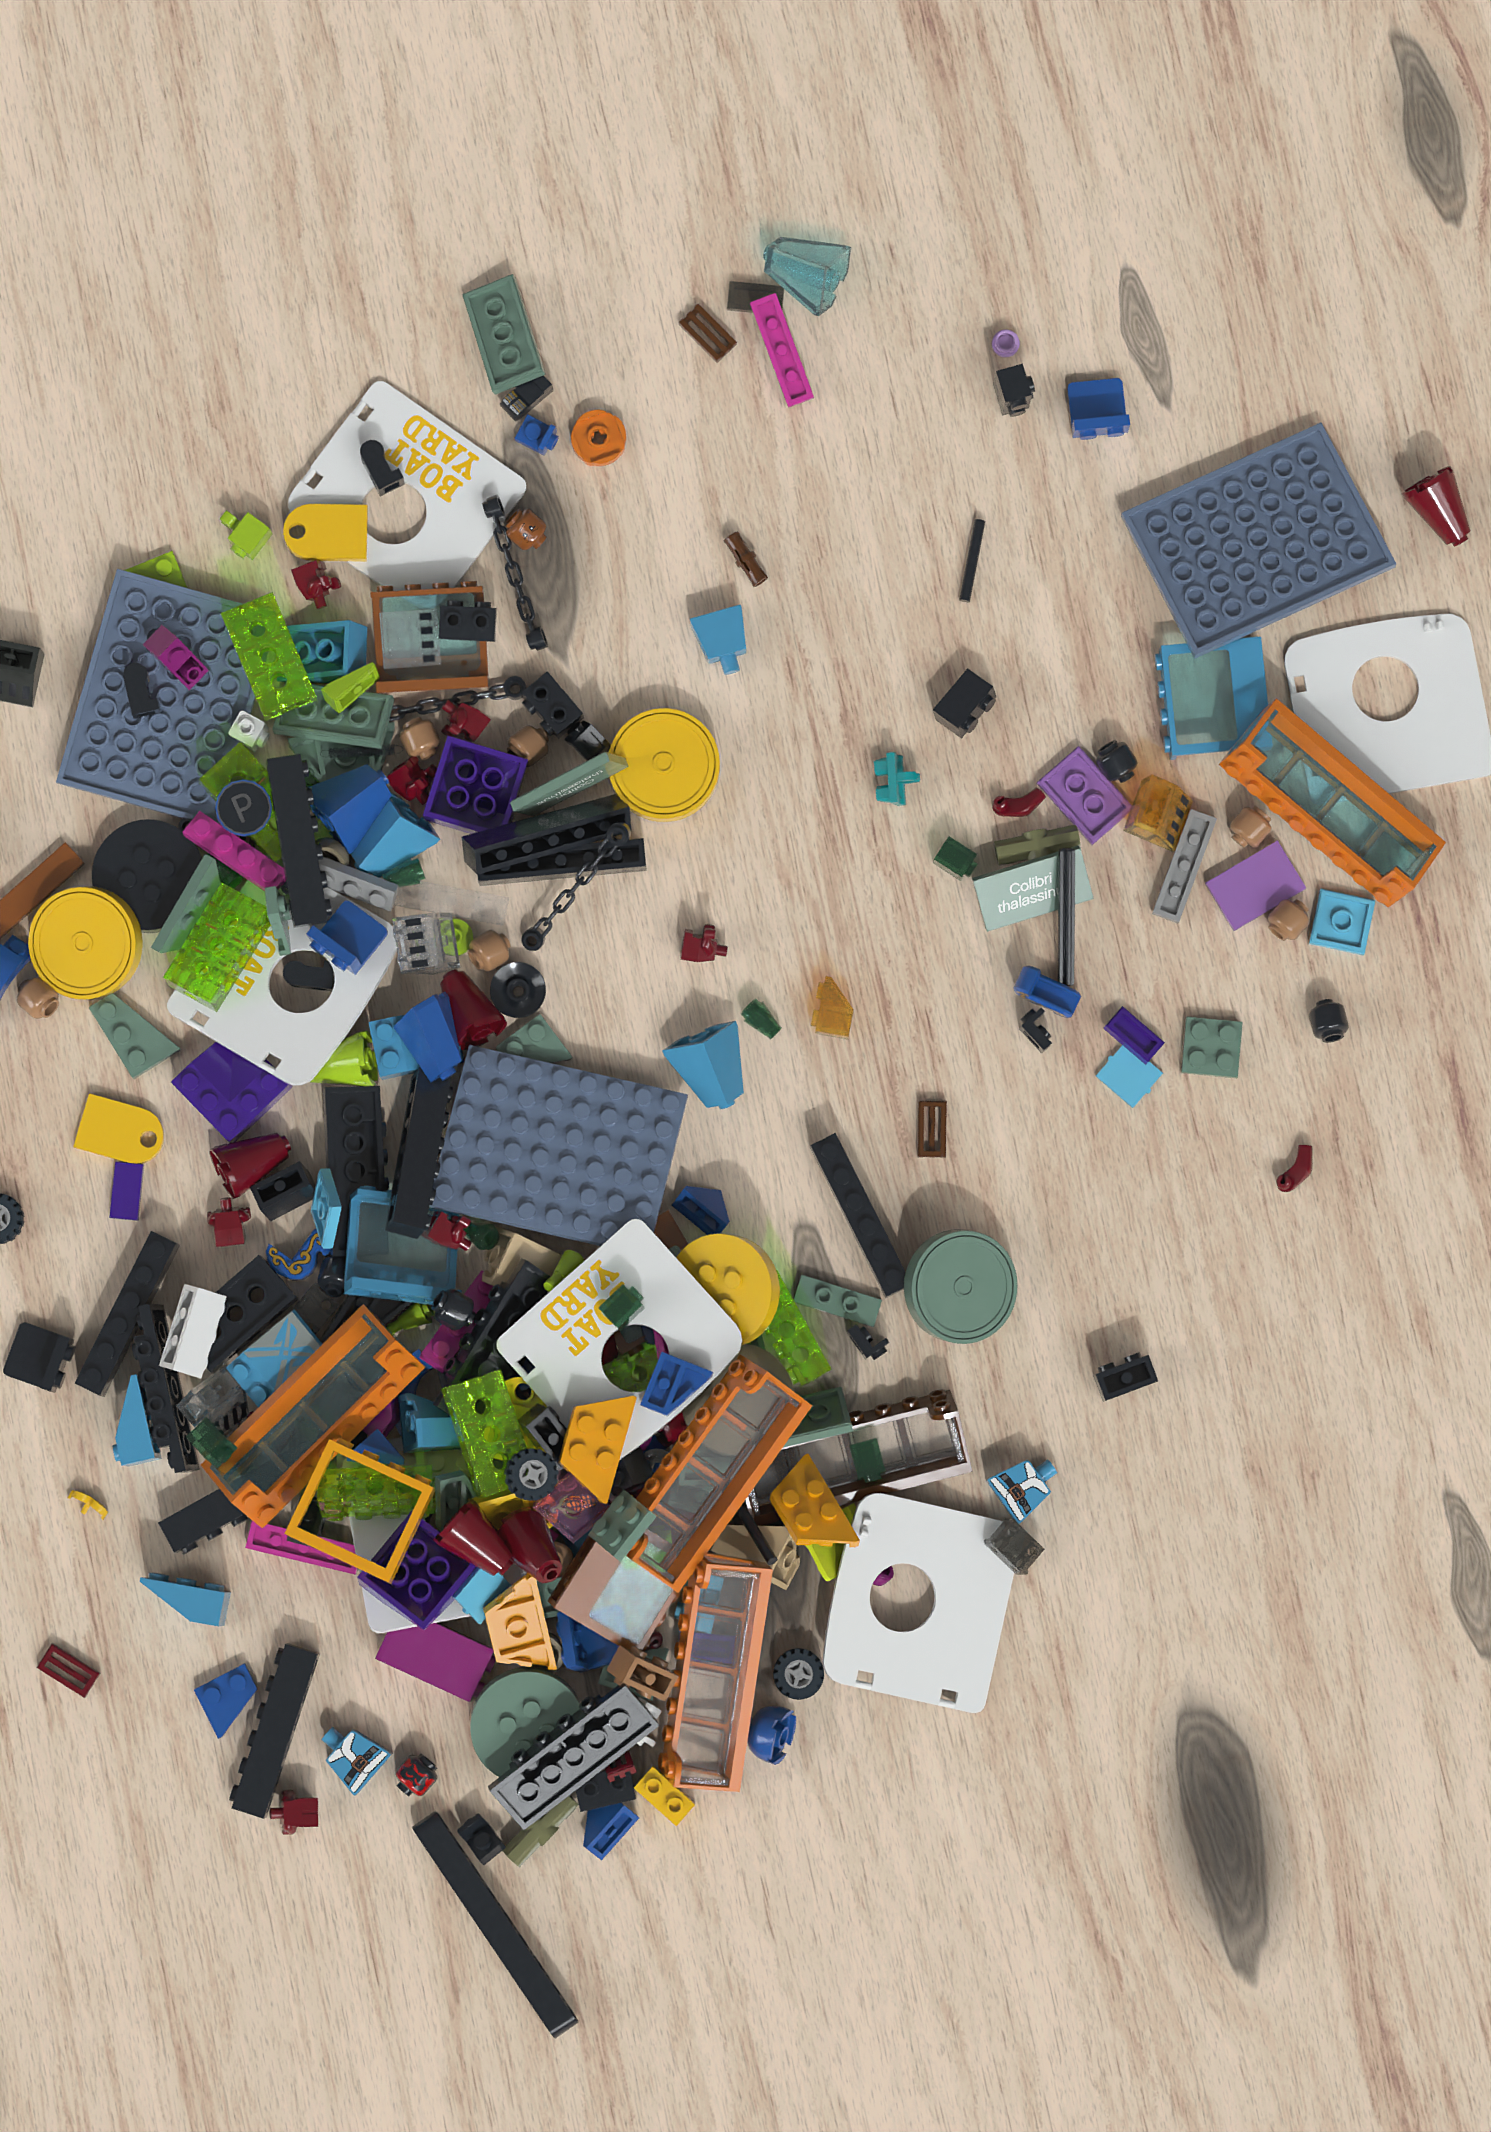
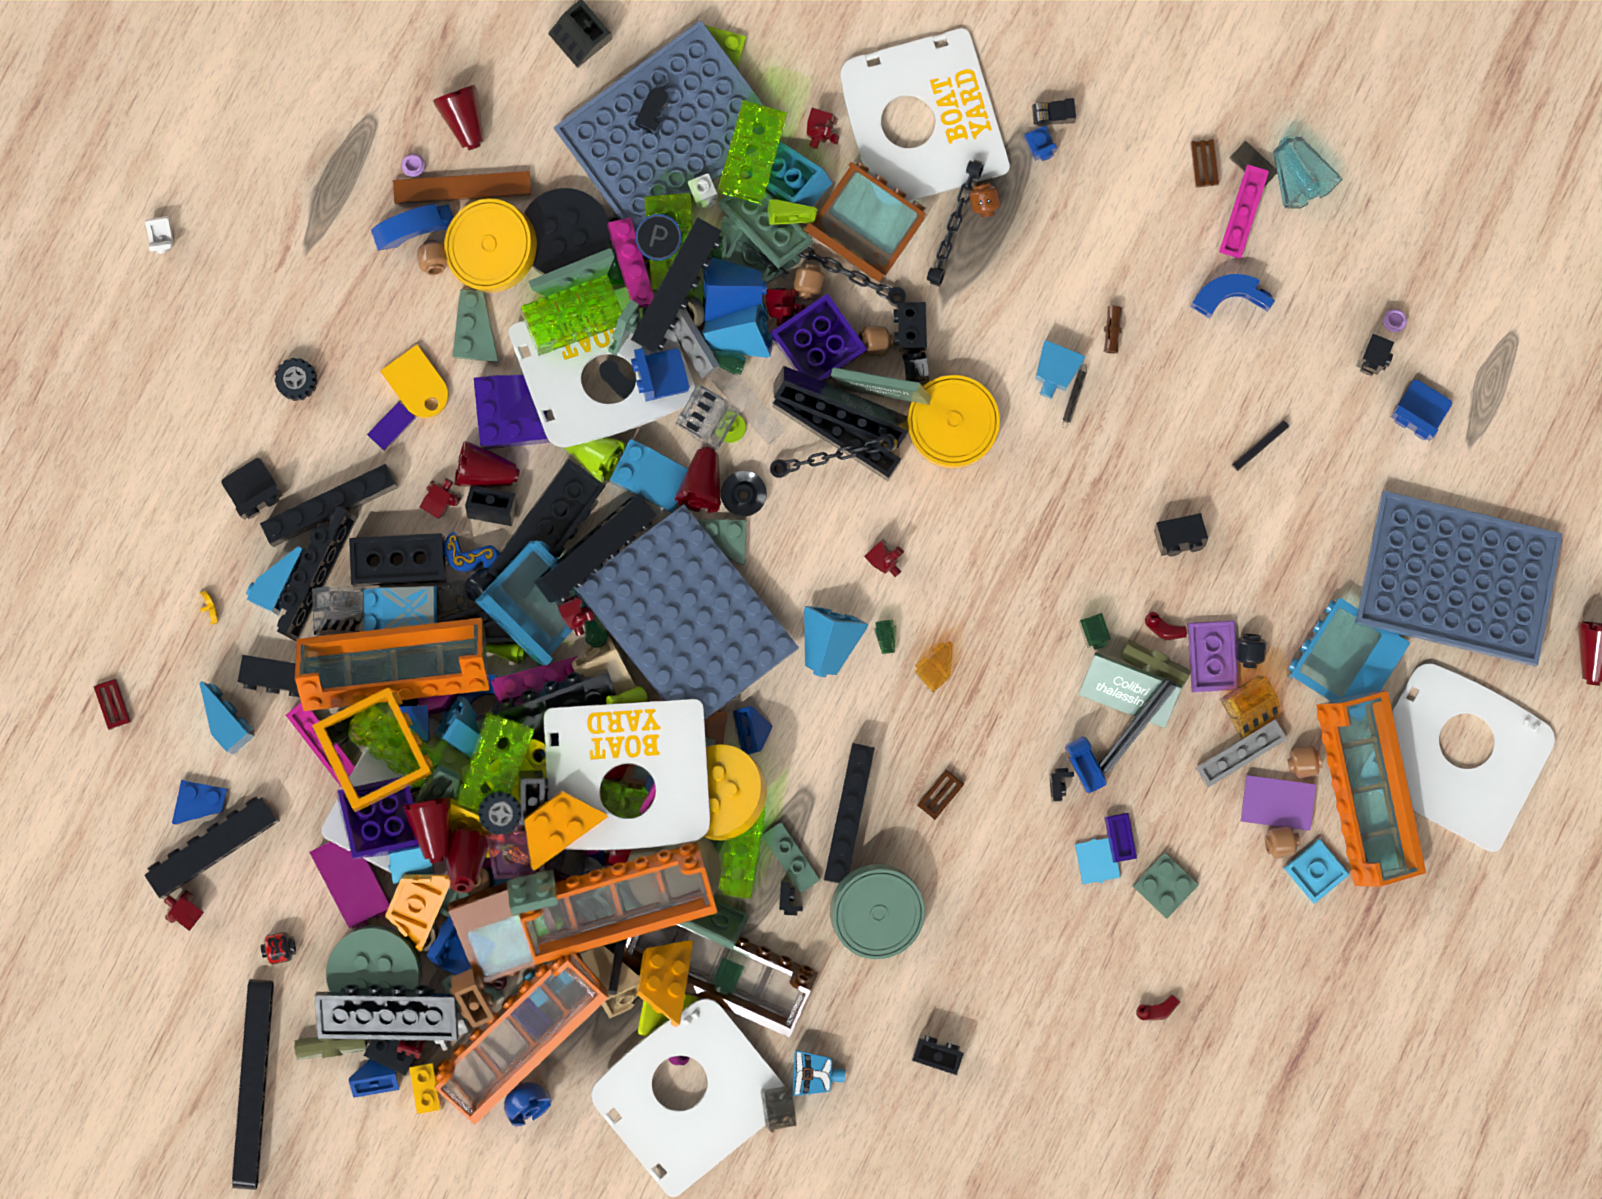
camera: 40 degrees right, 0 degrees up
magenta slope [143,625,209,690] -> none
white brick [159,1284,227,1378] -> none
clear green brick [186,1417,237,1468] -> none
lime brick [220,510,272,560] -> none
yellow tile [283,504,368,562] -> none
medium azure tile [311,1168,342,1249] -> none
torso [321,1727,393,1796] -> none
black leg [360,440,405,497] -> none
clear slope [379,609,441,669] -> none
blue slope [393,992,462,1082] -> none
black head [431,1288,476,1331] -> none
black brick [438,600,497,642] -> none
dark red piece [441,700,491,743] -> none
black bracket [457,1813,506,1865] -> none
sand green tile [462,274,546,395] -> none
medium nougat head [467,930,511,971] -> none
orange plate [571,409,626,466] -> none
clear green brick [599,1284,645,1332] -> none
blue wing [640,1352,714,1417] -> none
black wheel [773,1648,824,1700] -> none
teal hips [874,752,920,806] -> none
black head [1309,999,1349,1043] -> none
none -> black piece [1062,364,1087,428]
none -> blue arch [1190,274,1275,319]

